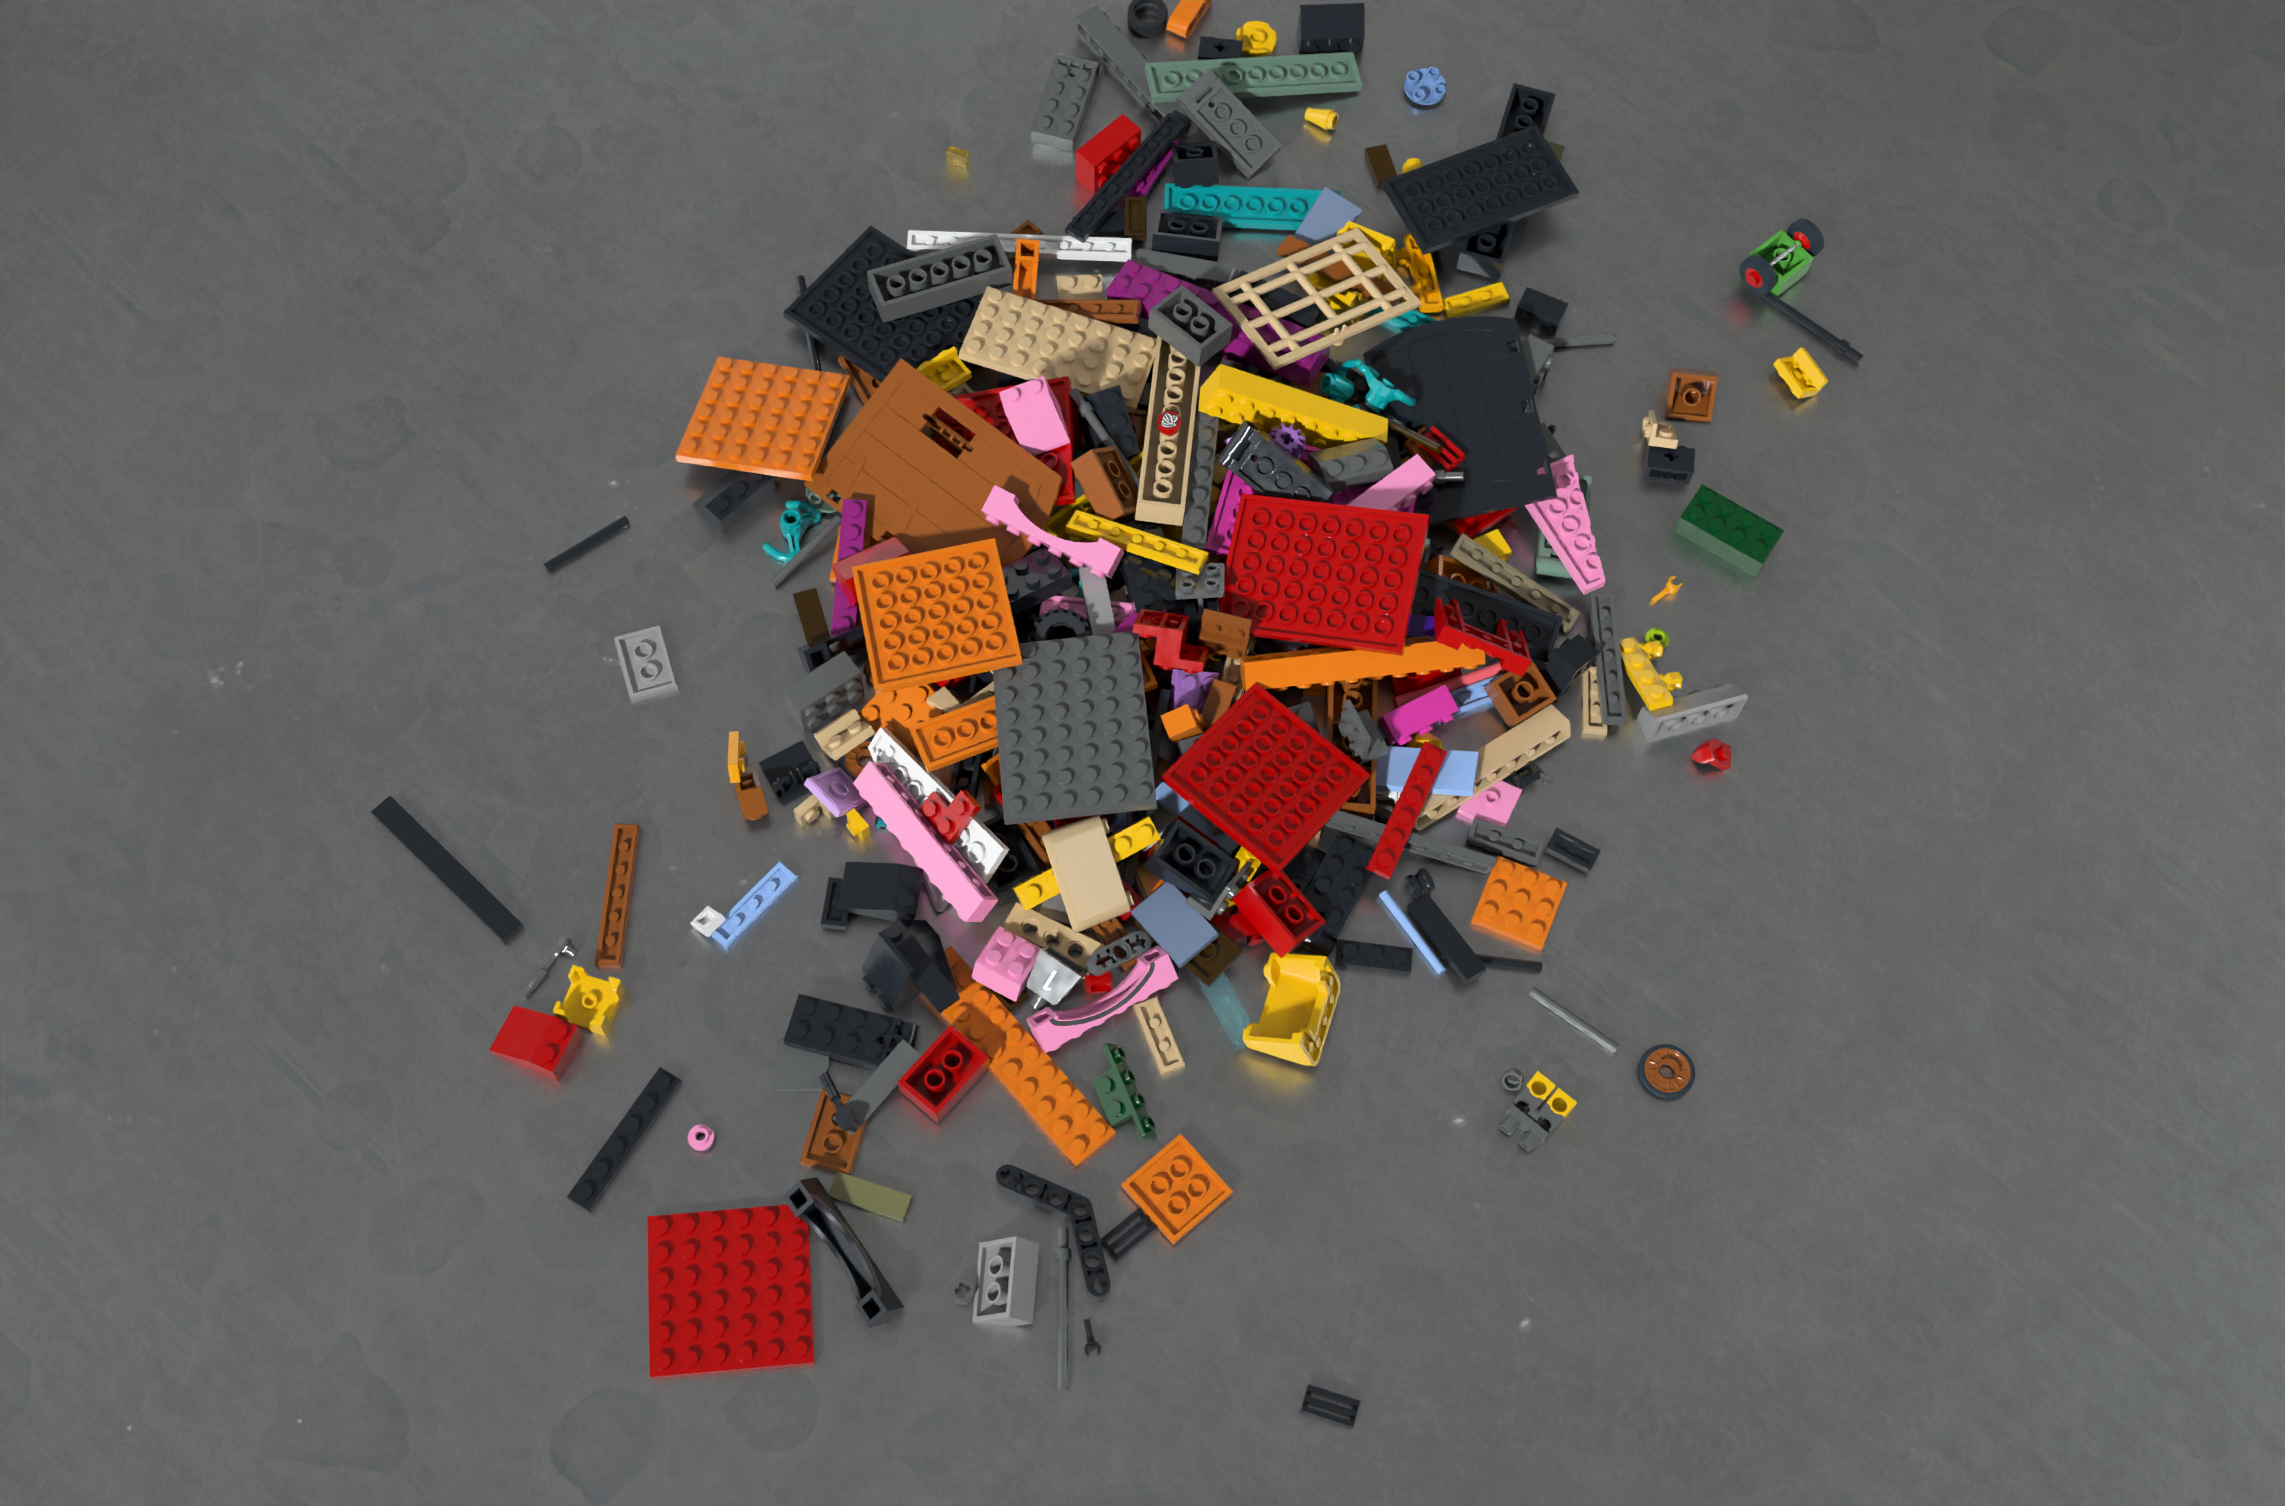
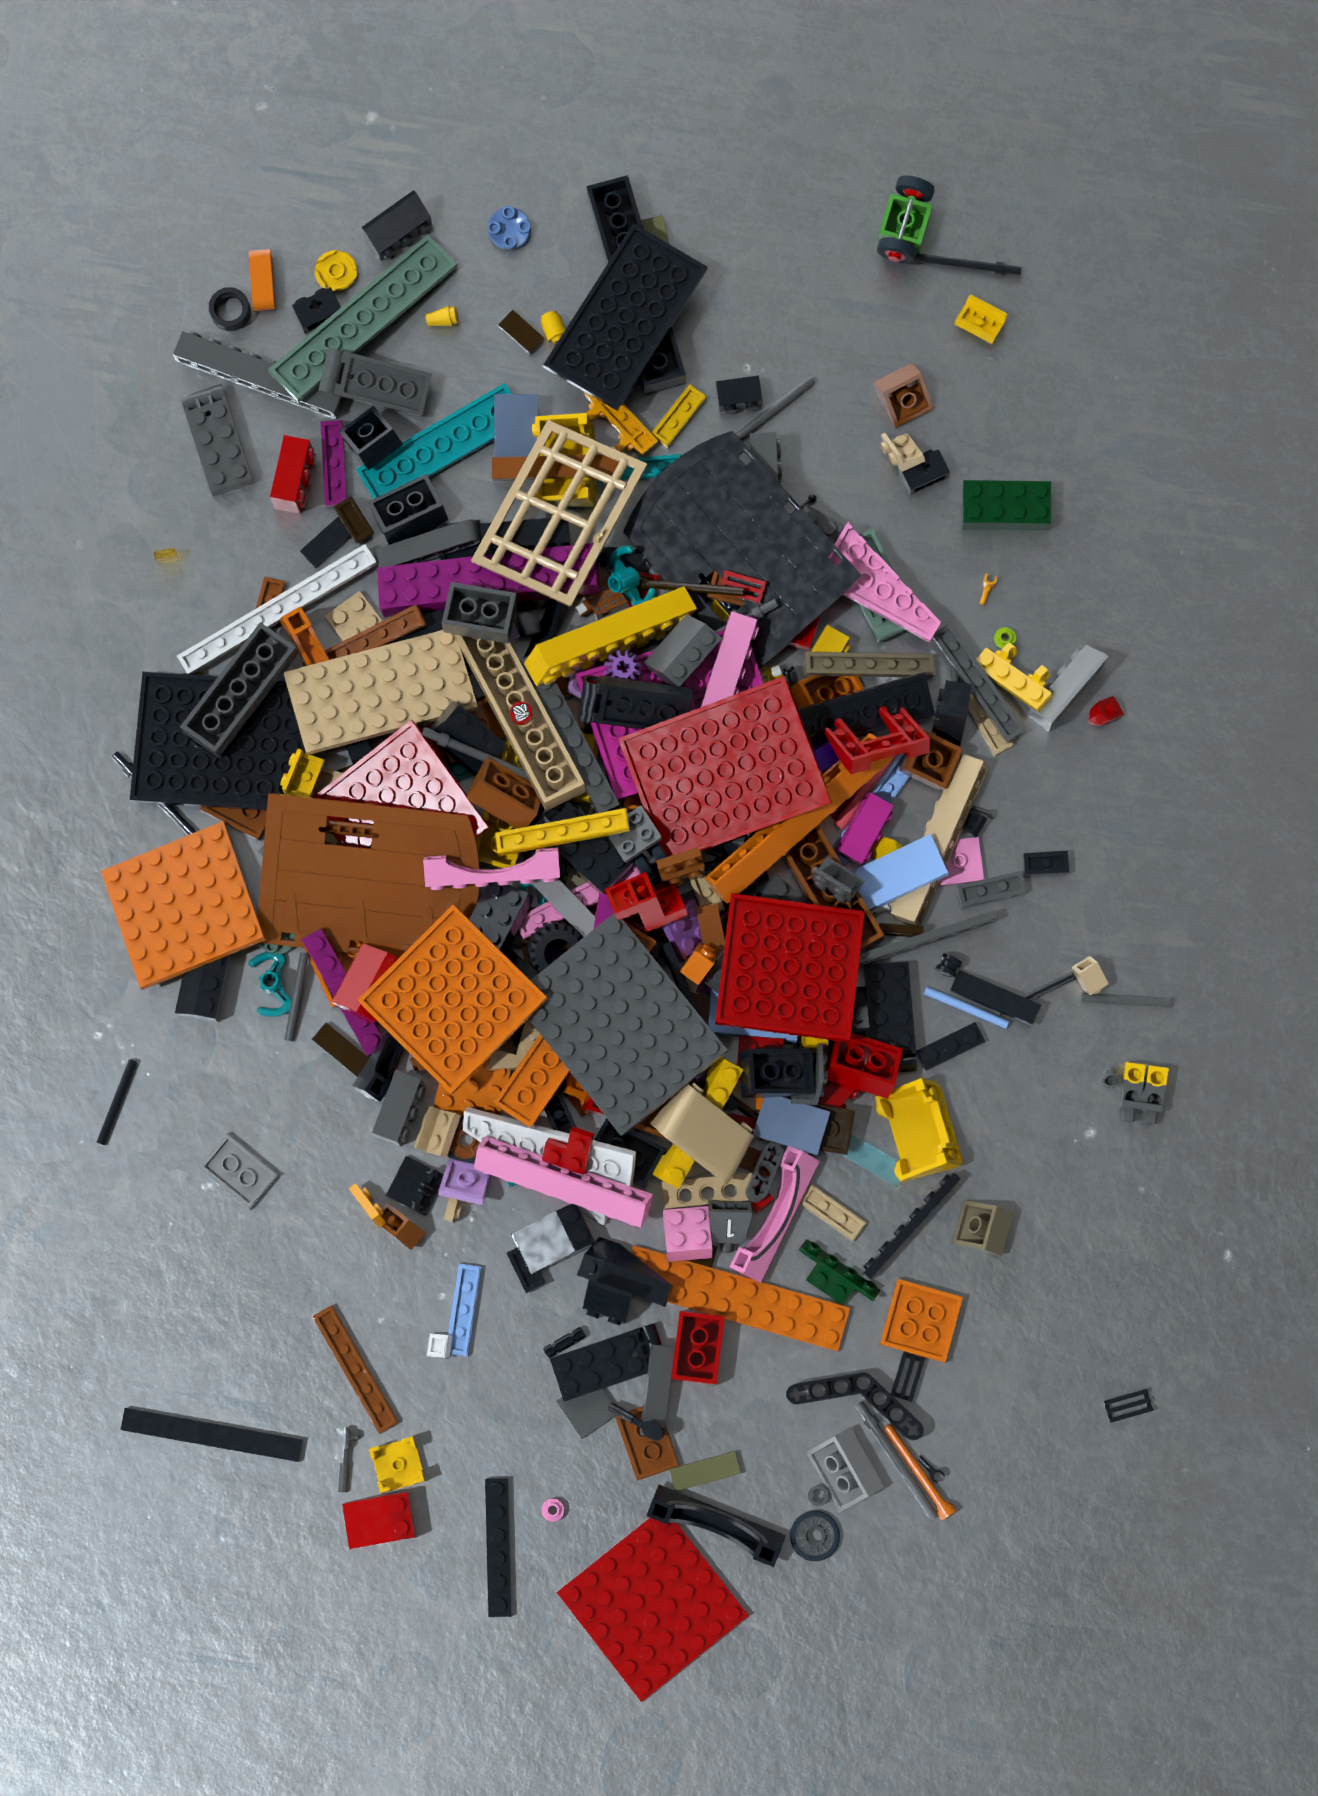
camera: 25 degrees left, 15 degrees up
yellow plate [846,808,871,841] -> none
bright pink slope [999,376,1071,456] -> none
black tile [1065,113,1187,243] -> none
teal piece [1358,363,1416,413] -> none
red plate [1366,741,1447,880] -> none
orange plate [1471,855,1567,951] -> none
dark orange wheel [1639,1044,1695,1099] -> none
none -> black axle [543,1327,585,1358]
none -> wheel [790,1511,840,1561]
none -> black plate [863,1173,961,1280]
none -> orange piece [884,1424,957,1521]
none -> dark tan slope [952,1200,1014,1256]
none -> tan brick [1071,956,1109,995]

